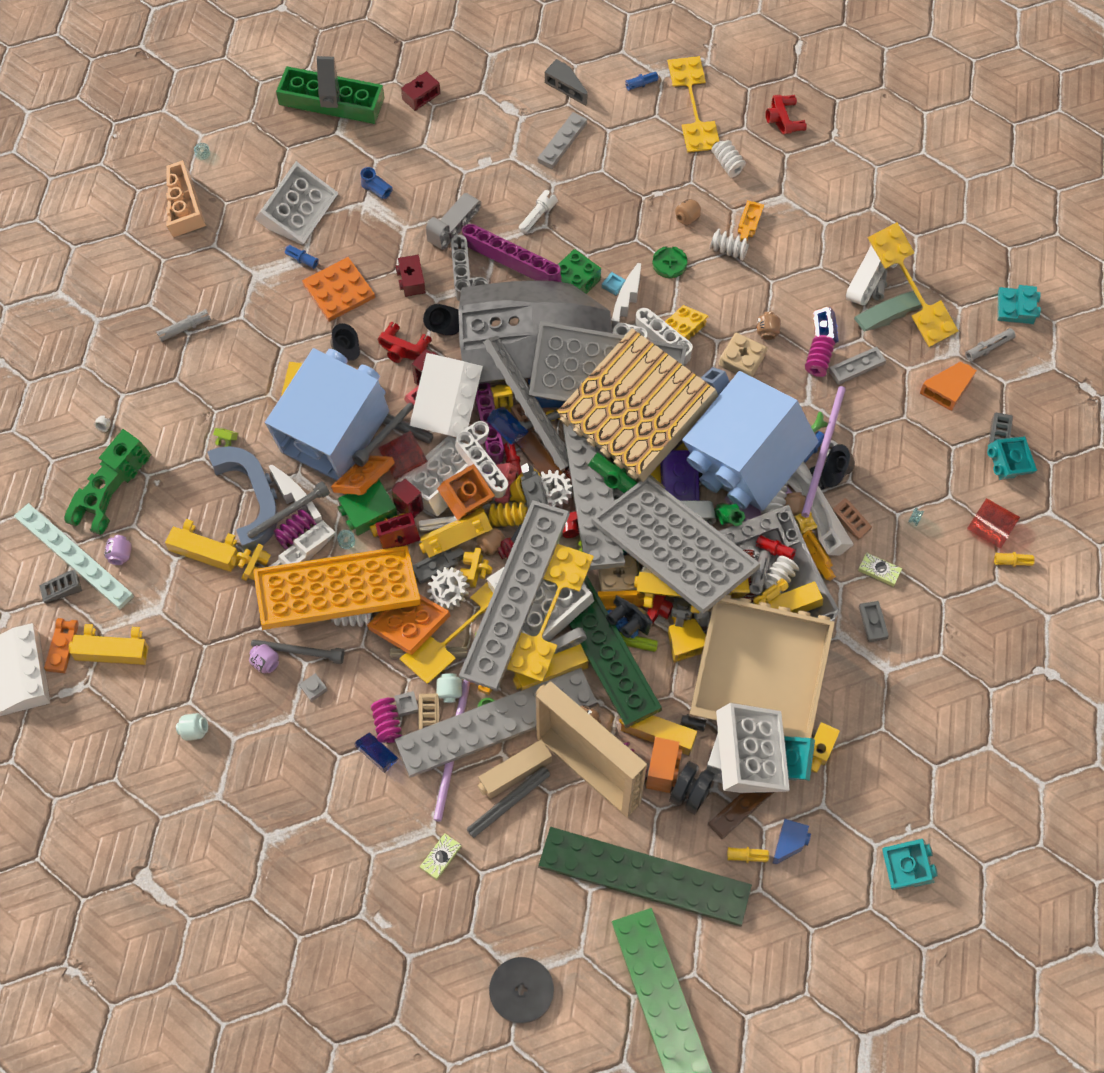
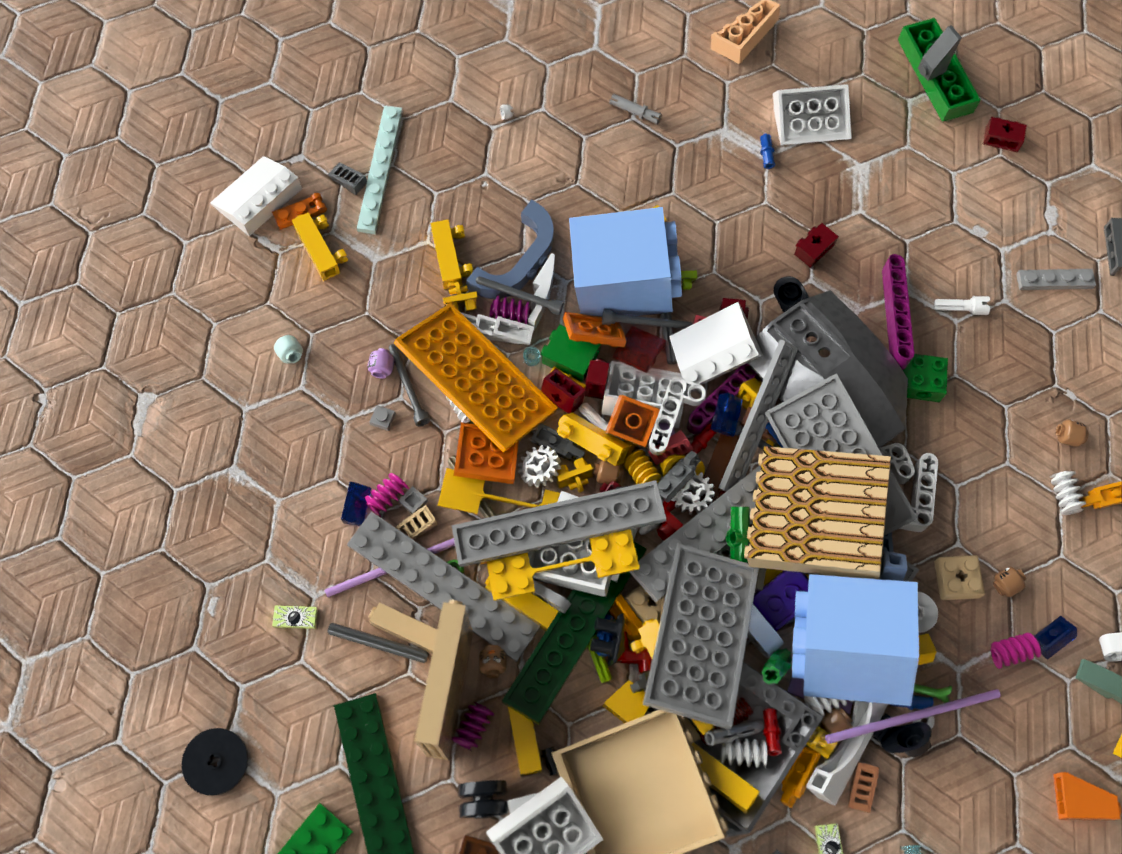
camera: 55 degrees right, 5 degrees up
green brick [64,429,152,535] -> none
lavender head [104,535,132,565] -> none
clear light blue bush [194,143,210,160] -> none
lime tile [213,428,238,447] -> none
orange plate [302,257,375,322] -> none
black piece [330,323,360,361] -> none
blue piece [360,167,393,199] -> none
red connector [377,322,432,363] -> none
light grey beam [426,193,482,250] -> none
light aqua head [436,673,462,703] -> none
light grey beam [451,235,488,301] -> none
medium azure tile [602,272,626,296] -> none
white slope [611,263,641,330] -> none
orange brick [646,737,682,793] -> none
green tile [652,246,688,278] -> none
yellow hinge [665,305,709,340] -> none
yellow axle [753,578,789,605] -> none
light grey plate [829,347,886,385] -> none

